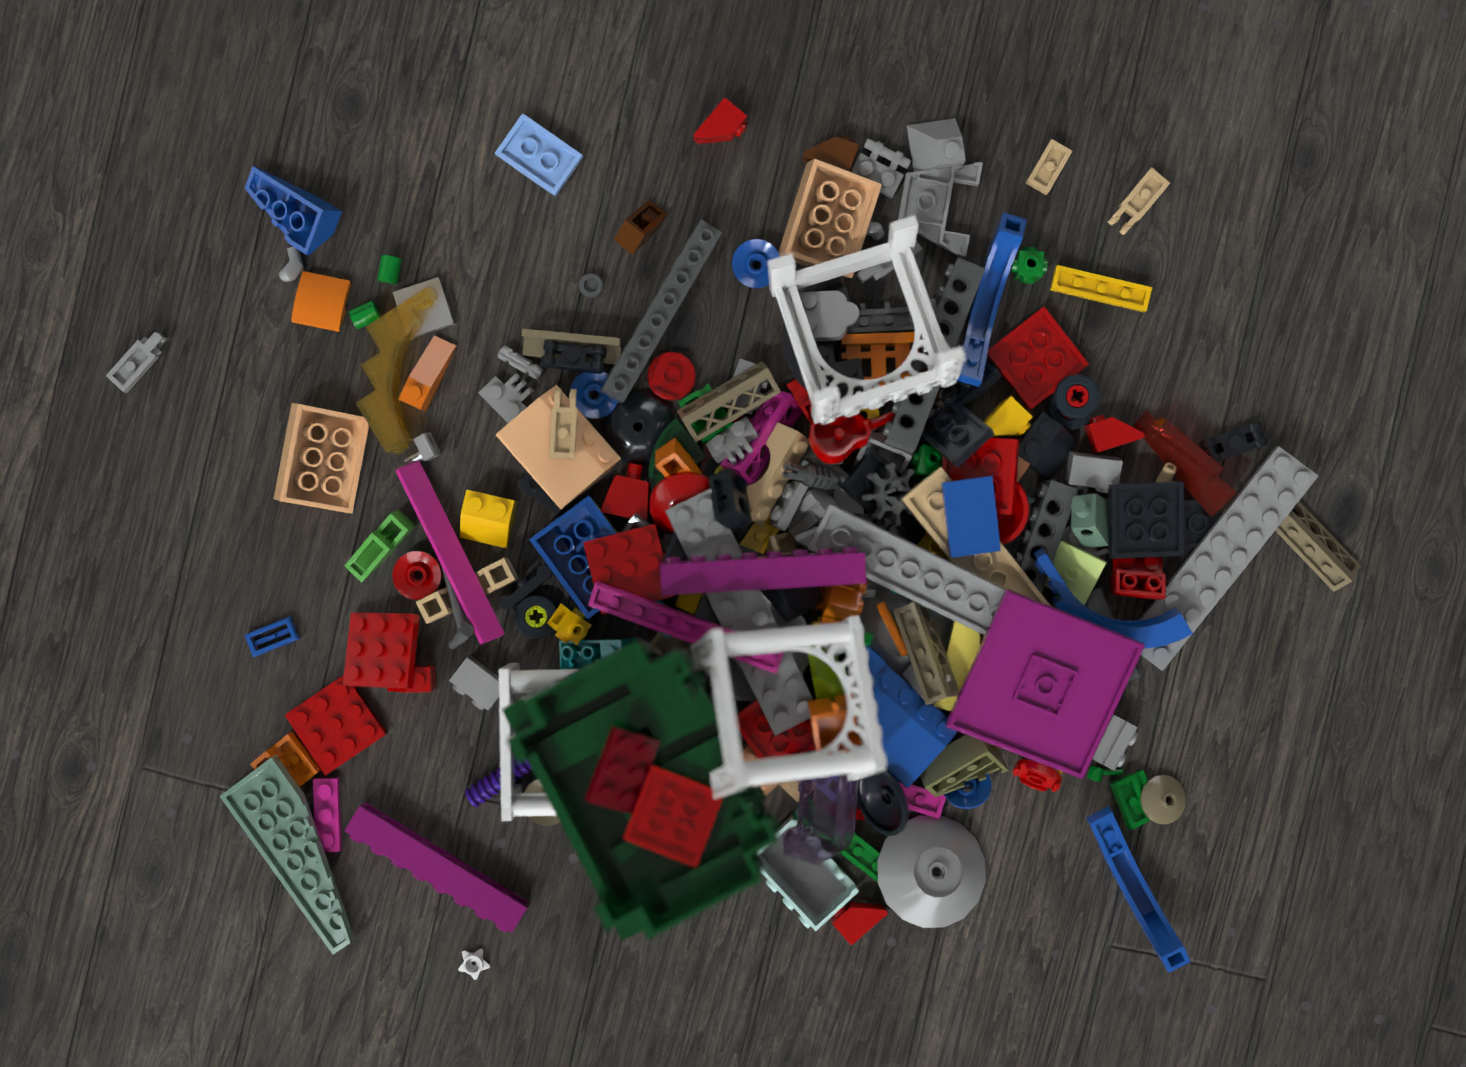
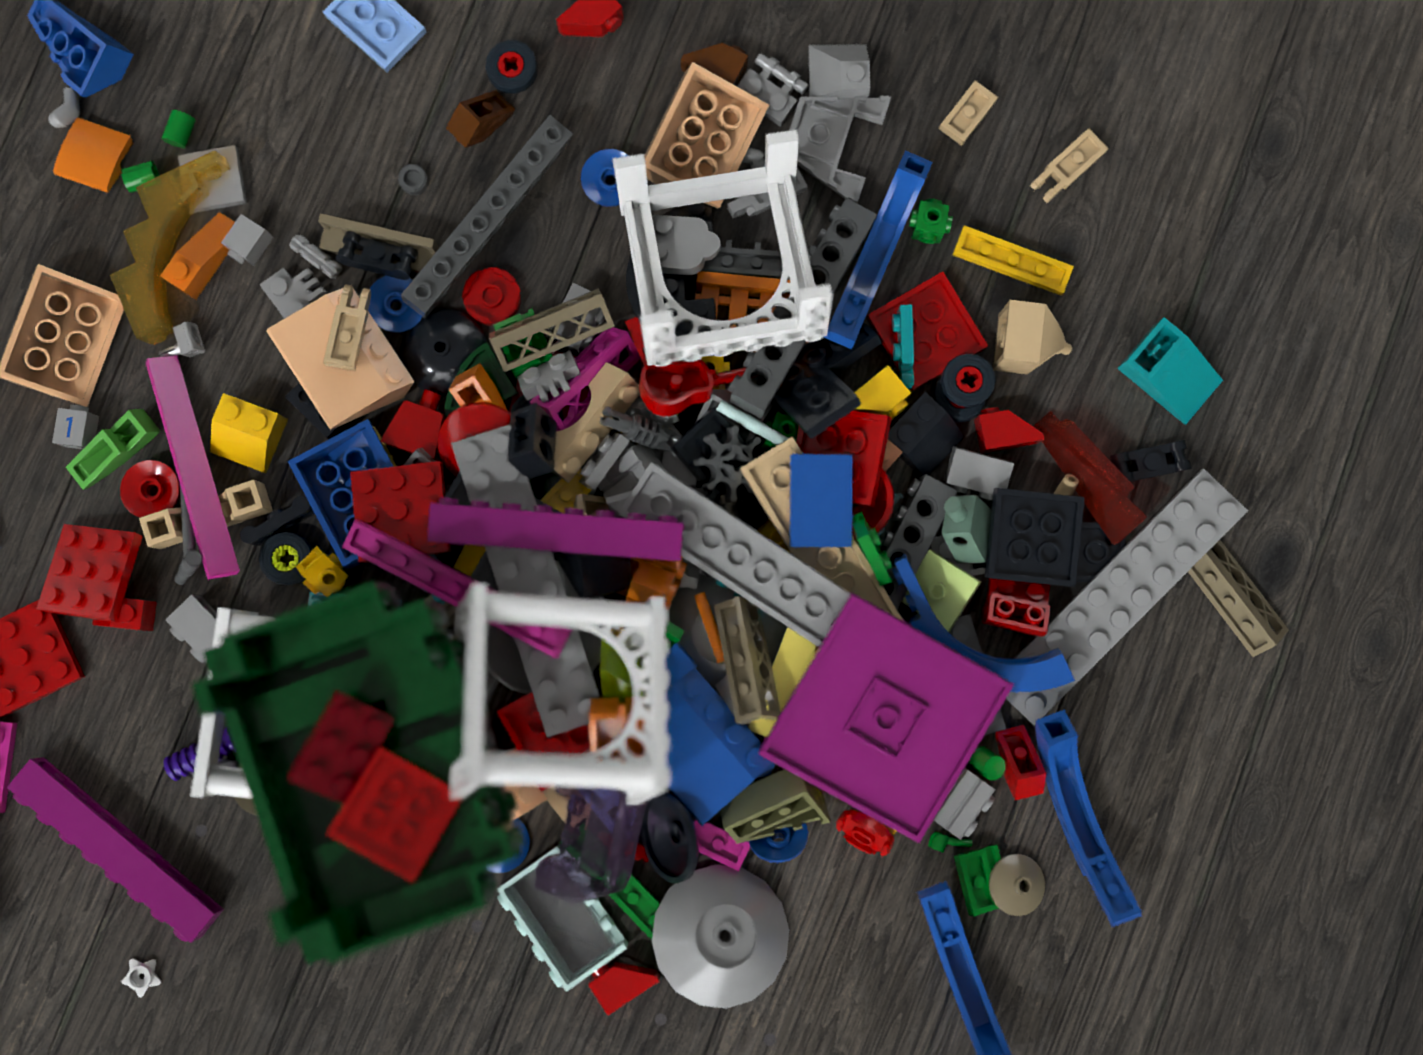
camera: 10 degrees right, 5 degrees down
none -> light grey brick [52,405,99,449]
none -> light grey brick [221,214,274,266]
none -> black bush [486,40,538,94]
none -> light aqua piece [717,400,789,445]
none -> green plate [852,512,893,586]
none -> teal plate [892,305,914,389]
none -> green piece [968,746,1006,781]
none -> tan piece [993,300,1072,374]
none -> red slope [995,725,1046,801]
none -> blue arch [1035,710,1142,927]
none -> teal slope [1117,317,1223,425]

